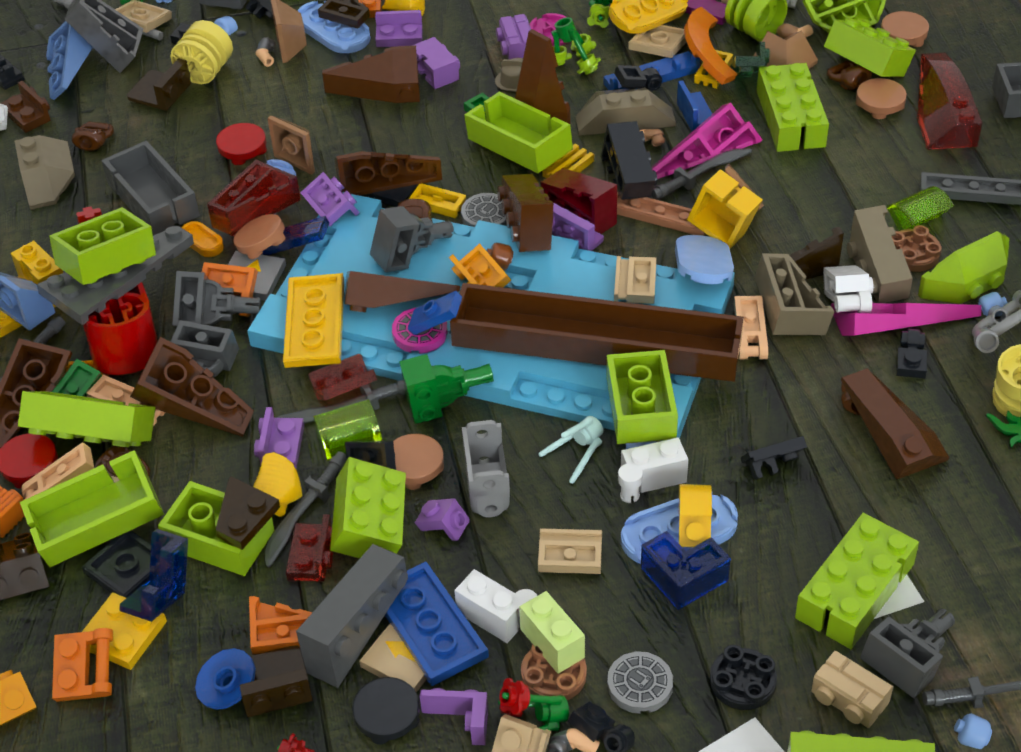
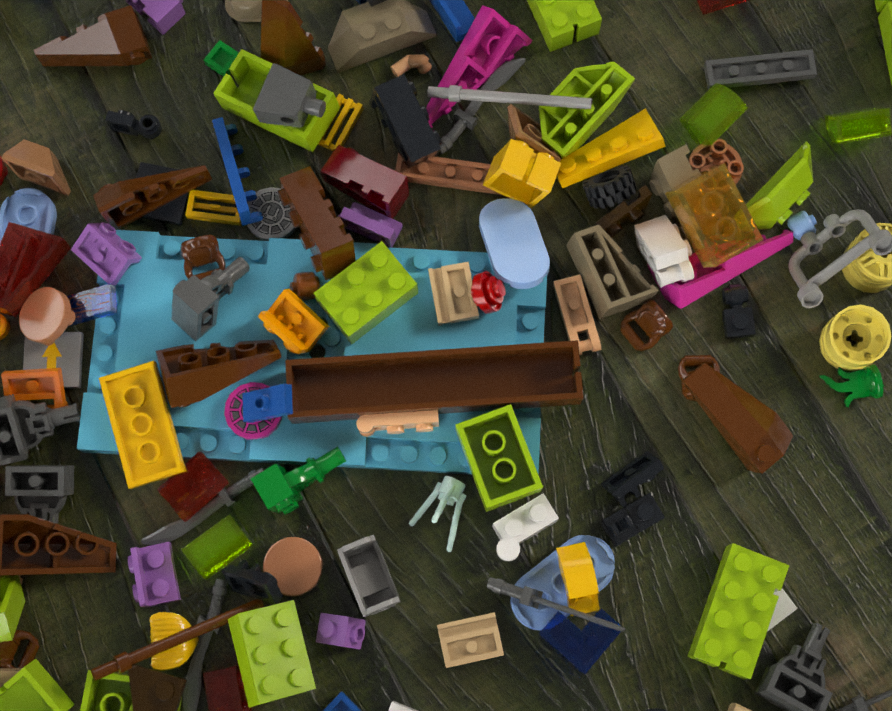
camera: 15 degrees left, 30 degrees up
none -> reddish brown bar [91,599,264,681]
none -> black plate [105,110,162,139]
none -> blue hinge [212,117,263,226]
none -> dark grey torso [253,63,326,128]
none -> lime brick [314,241,418,345]
none -> light nougat plate [356,410,439,437]
none -> light grey bar [427,85,592,110]
none -> red plate [471,271,506,314]
none -> dark grey sword [487,577,625,632]
none -> lime wedge [539,62,635,158]
none -> yellow wing [556,108,666,188]
none -> black tyre [583,165,637,208]
none -> black plate [599,493,665,548]
none -> reddish brown piece [620,300,673,351]
none -> clear yellow brick [665,163,764,268]

